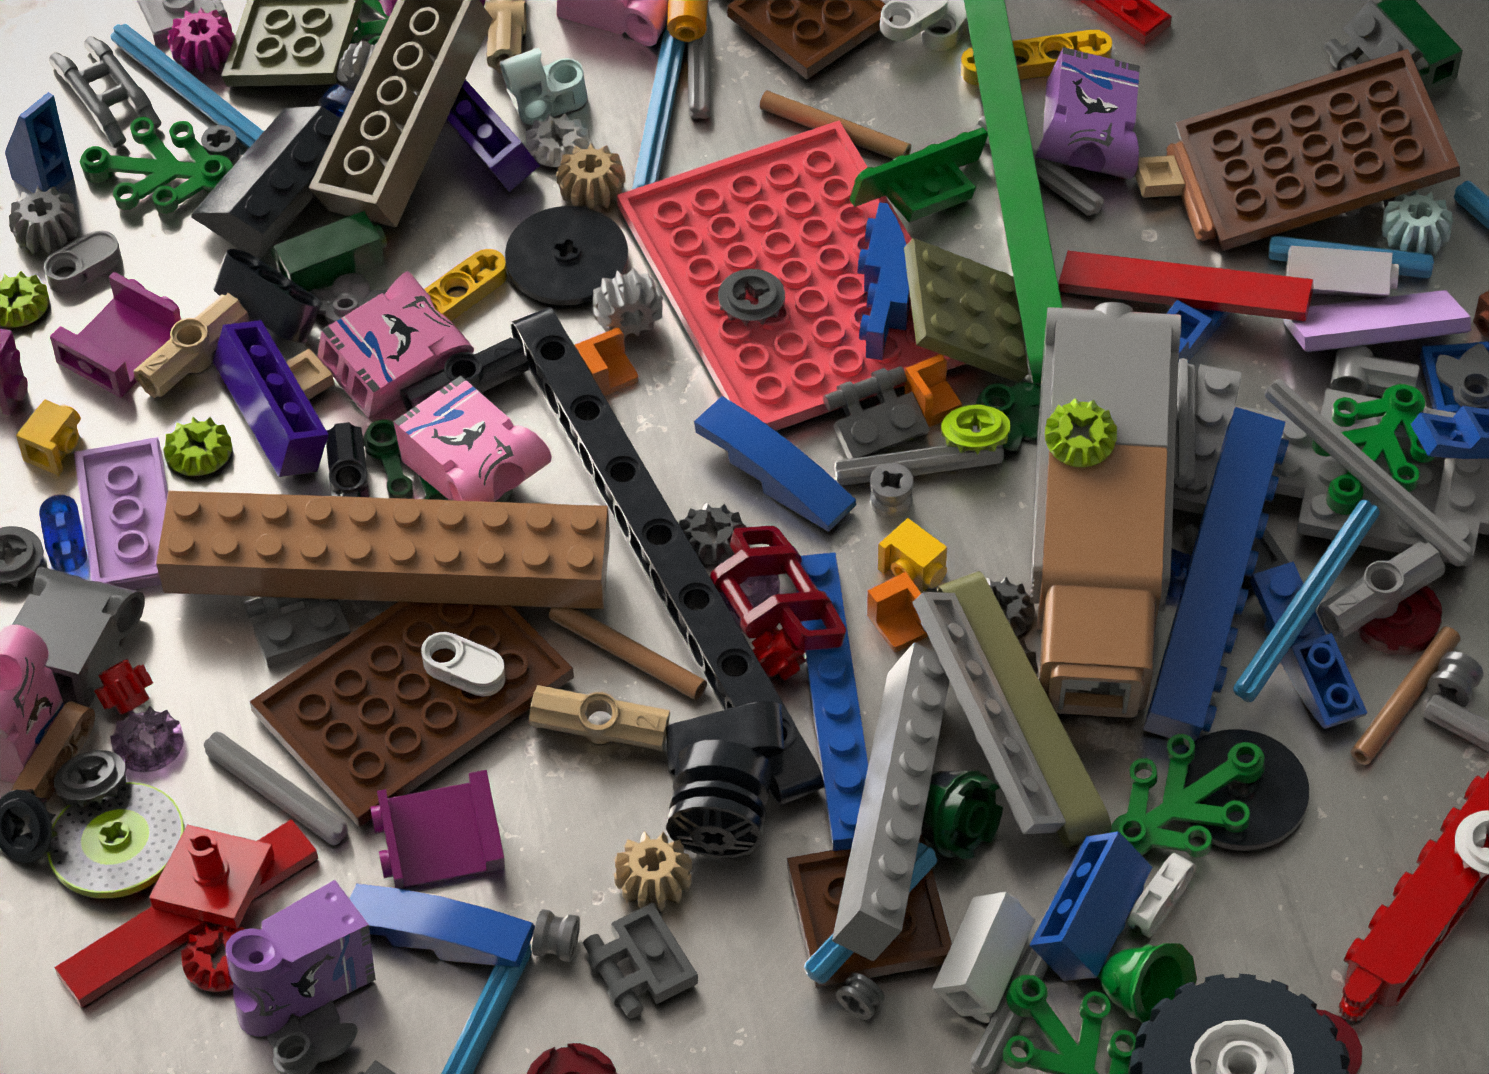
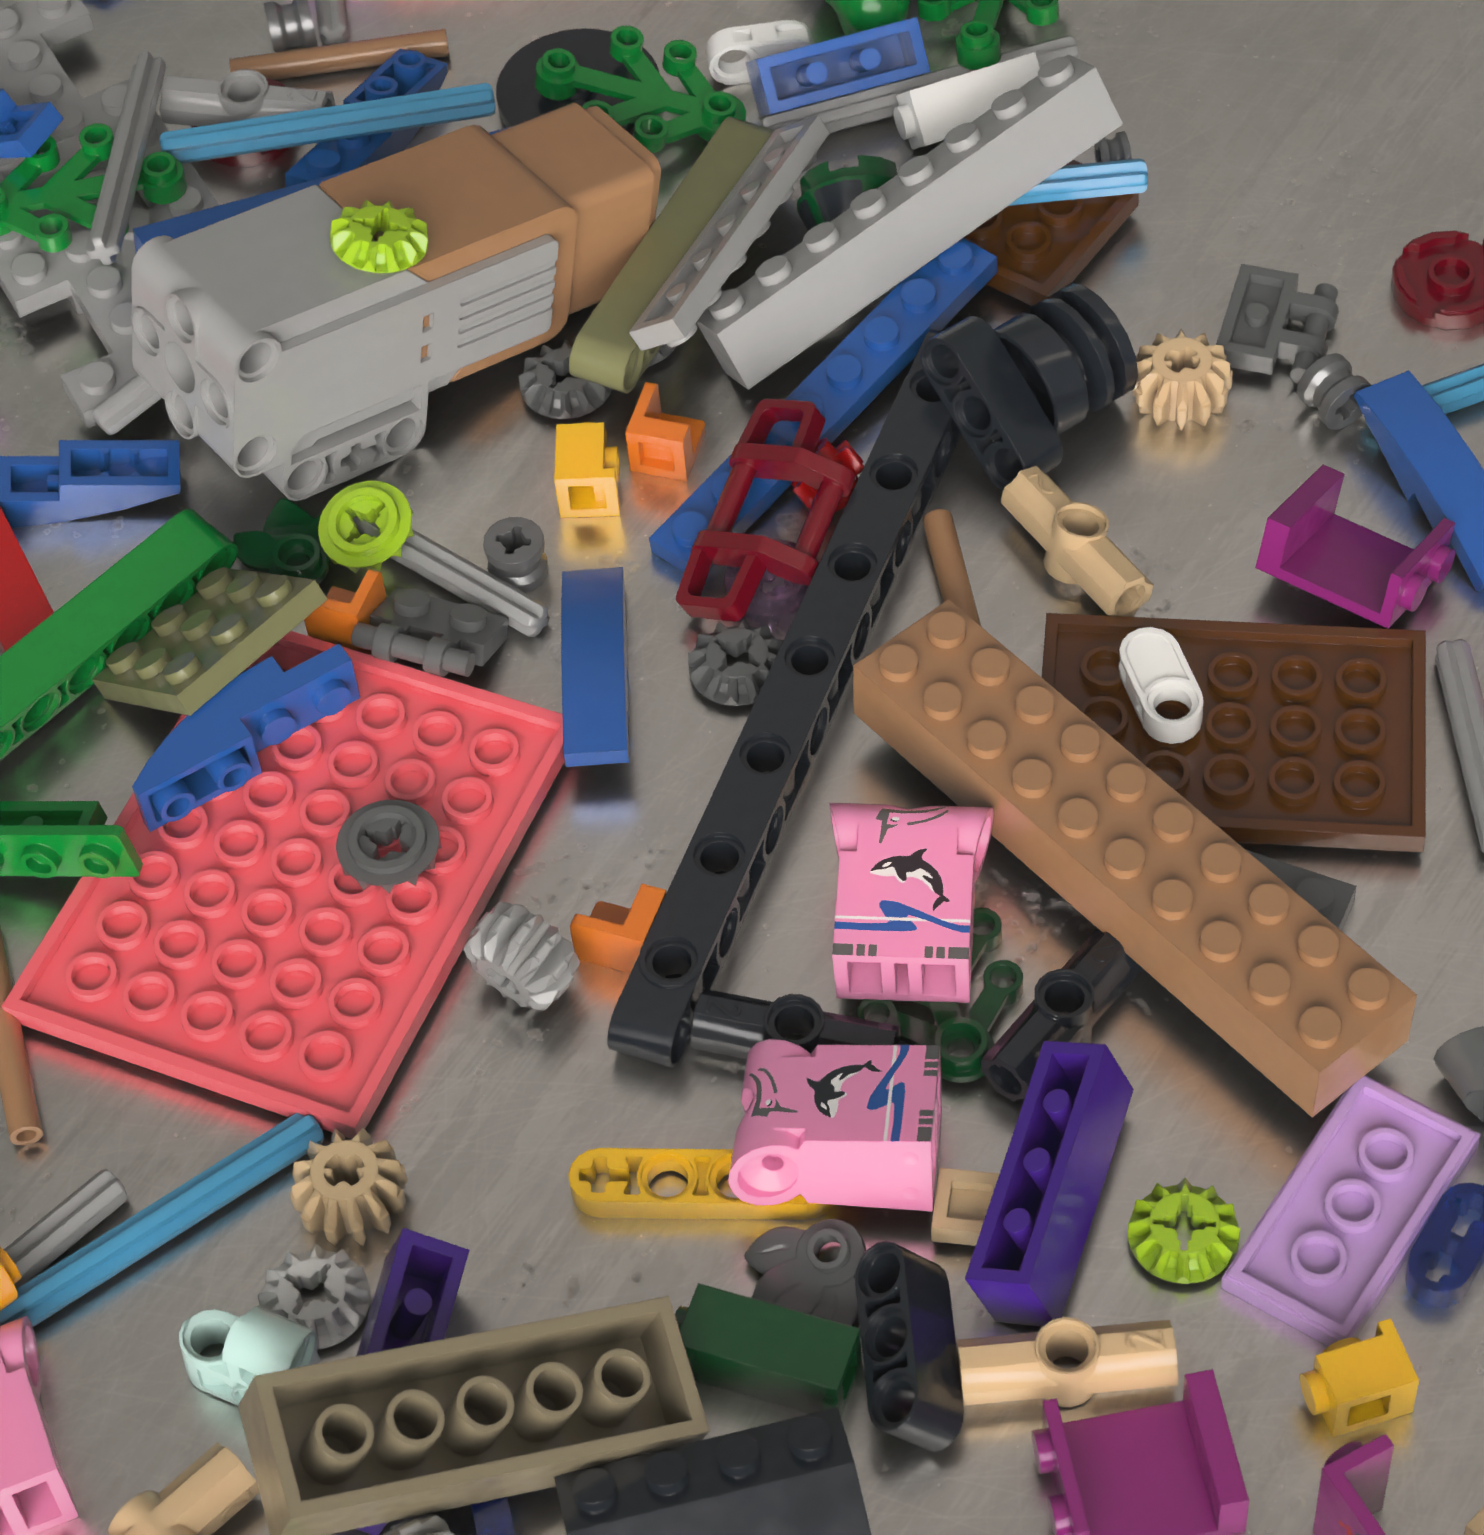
camera: 130 degrees left, 0 degrees up
black piece [505,206,628,305] -> none

